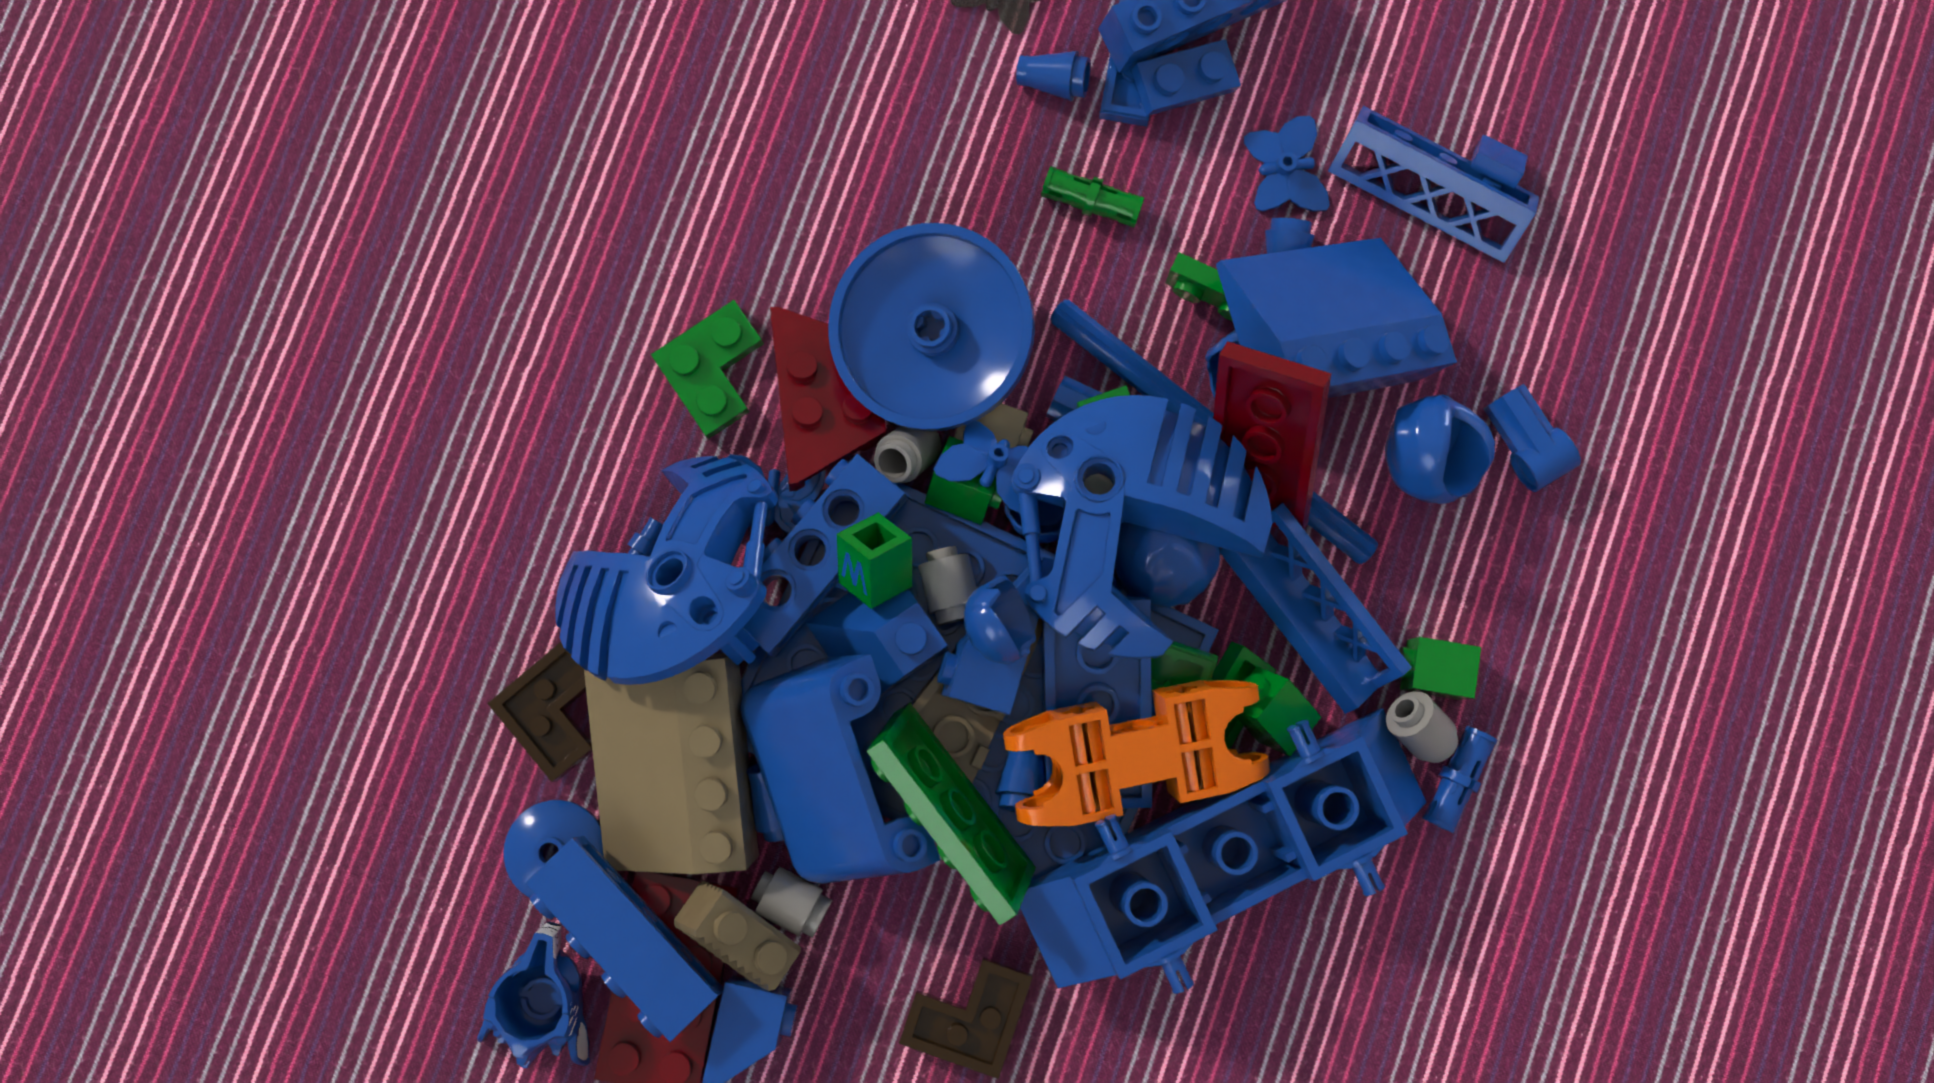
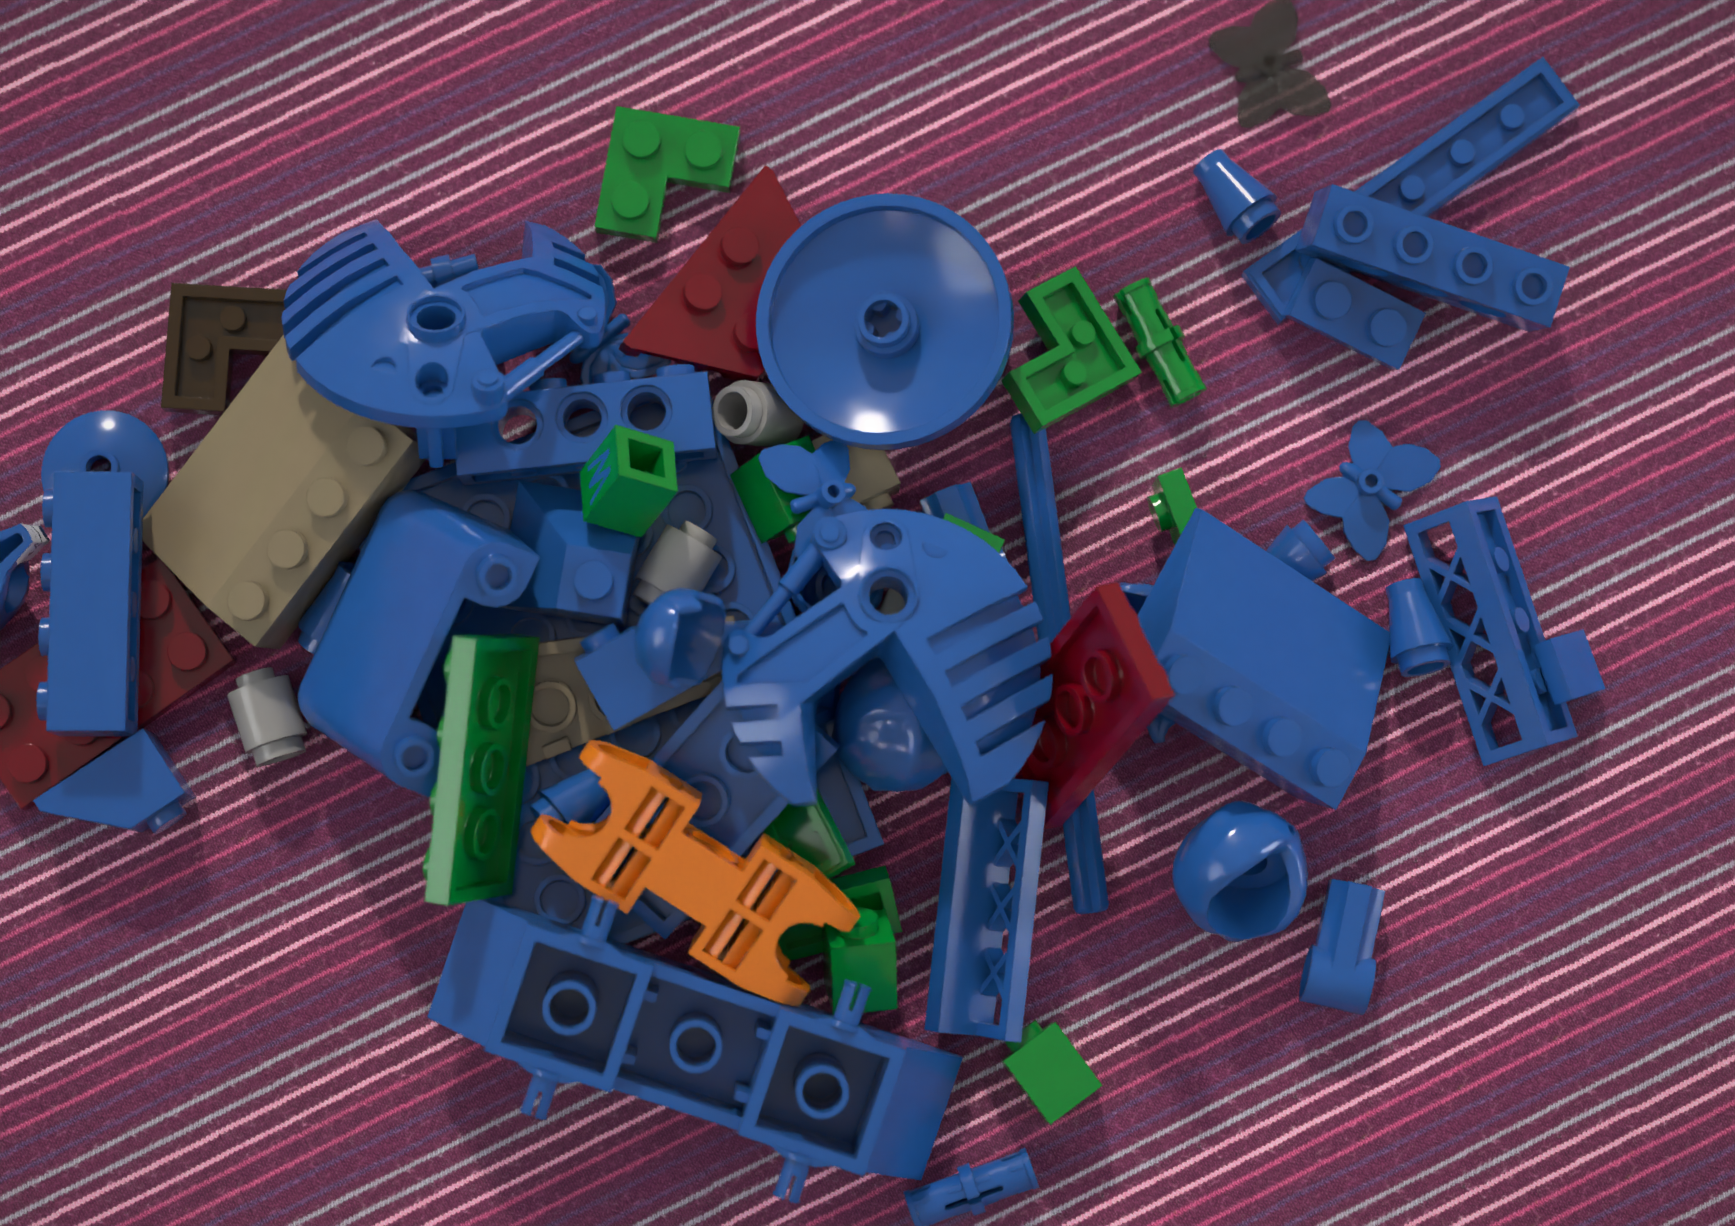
camera: 35 degrees right, 0 degrees up
dark tan brick [674,881,801,991] -> none
dark brown plate [899,957,1033,1079] -> none
light grey brick [1386,691,1458,763] -> none
none -> green plate [1001,266,1142,434]
none -> blue cone [1385,578,1453,677]

